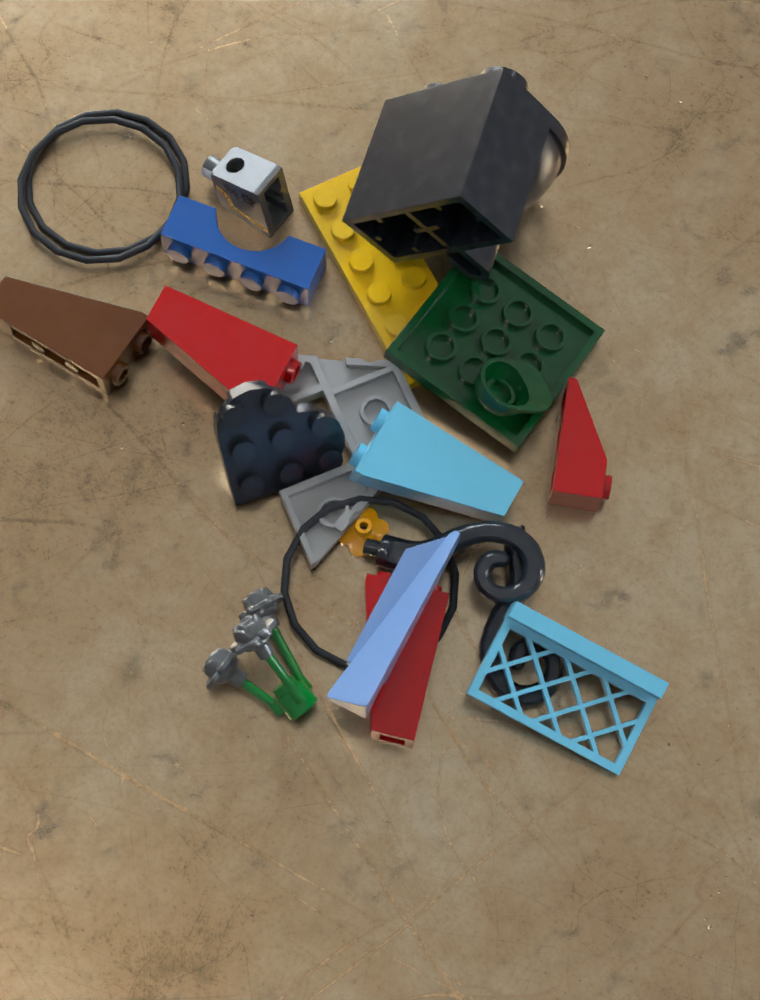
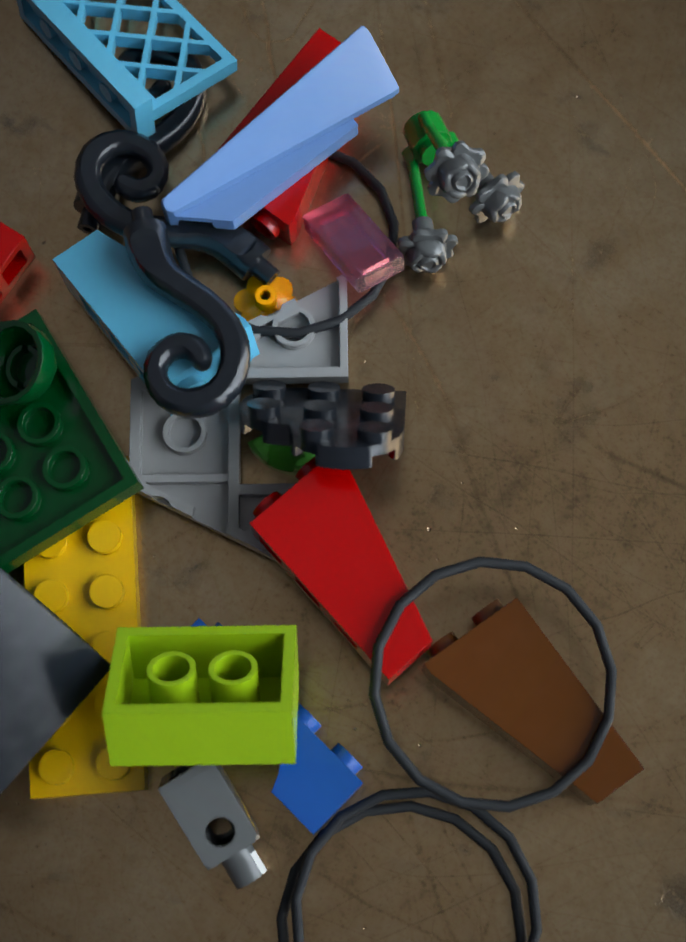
camera: 150 degrees left, 5 degrees up
none -> lime brick [102,625,299,766]
none -> black plant [123,206,251,418]
none -> clear pink tile [303,193,405,294]
none -> black piece [369,556,617,813]

